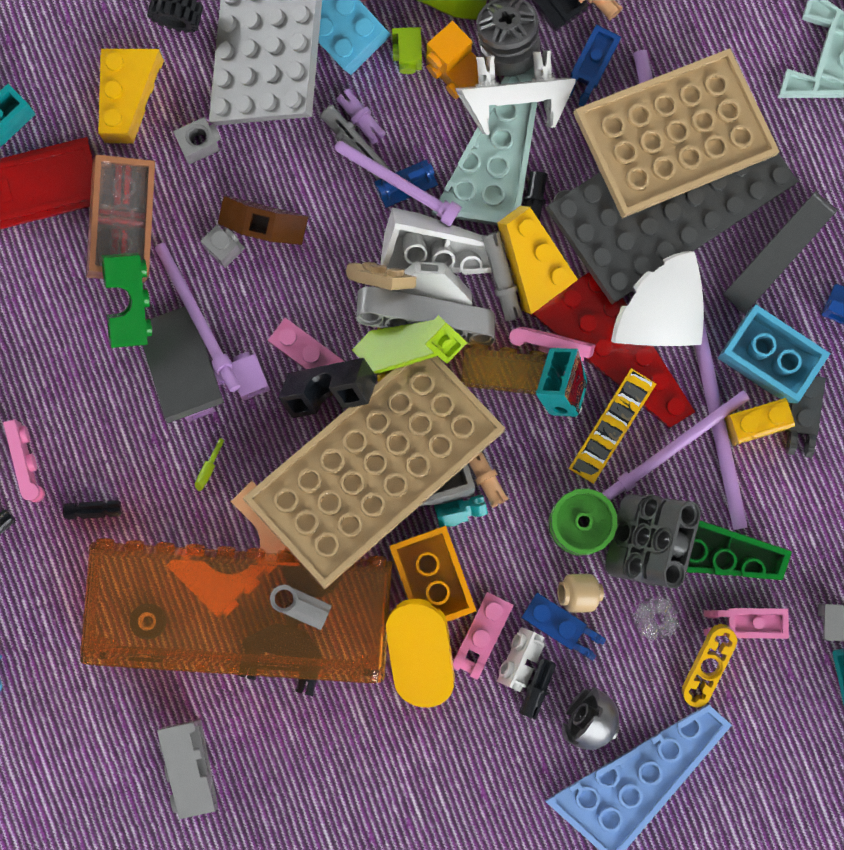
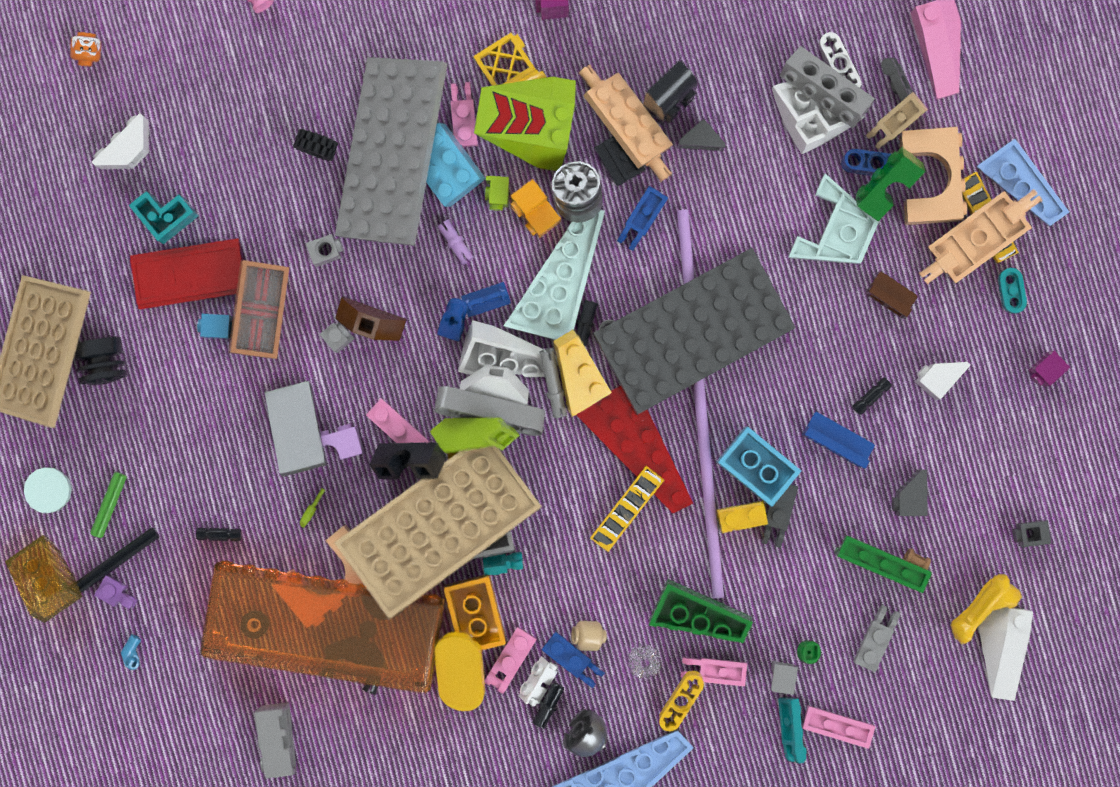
camera: 10 degrees right, 5 degrees up
bright pink plate [3,419,45,503] -> none
yellow wedge [98,49,164,144] -> none
green arch [101,253,152,348] -> none
lavender bar [155,243,240,392] -> none
light grey piece [270,585,332,630] -> none
light grey pin [319,104,390,180] -> none
lavender piece [335,141,462,227] -> none
tan hinge [345,262,416,290] -> none
white hose [456,50,576,135] -> none
clear yellow brick [461,344,547,395] -> none
light nougat pin [469,452,509,508] -> none
bright pink plate [509,327,595,361] -> none
teal torso [536,348,587,417] -> none
bright green wheel [548,489,618,556] -> none
tan plate [573,48,780,218] -> none
lavender bar [602,390,750,501] -> none
dark grey connector [605,494,701,589] -> none
white brick [611,251,704,346] -> none
dark grey beam [723,191,837,314] -> none
none -> dark azure brick [197,314,233,339]
none -> blue piece [437,298,468,342]

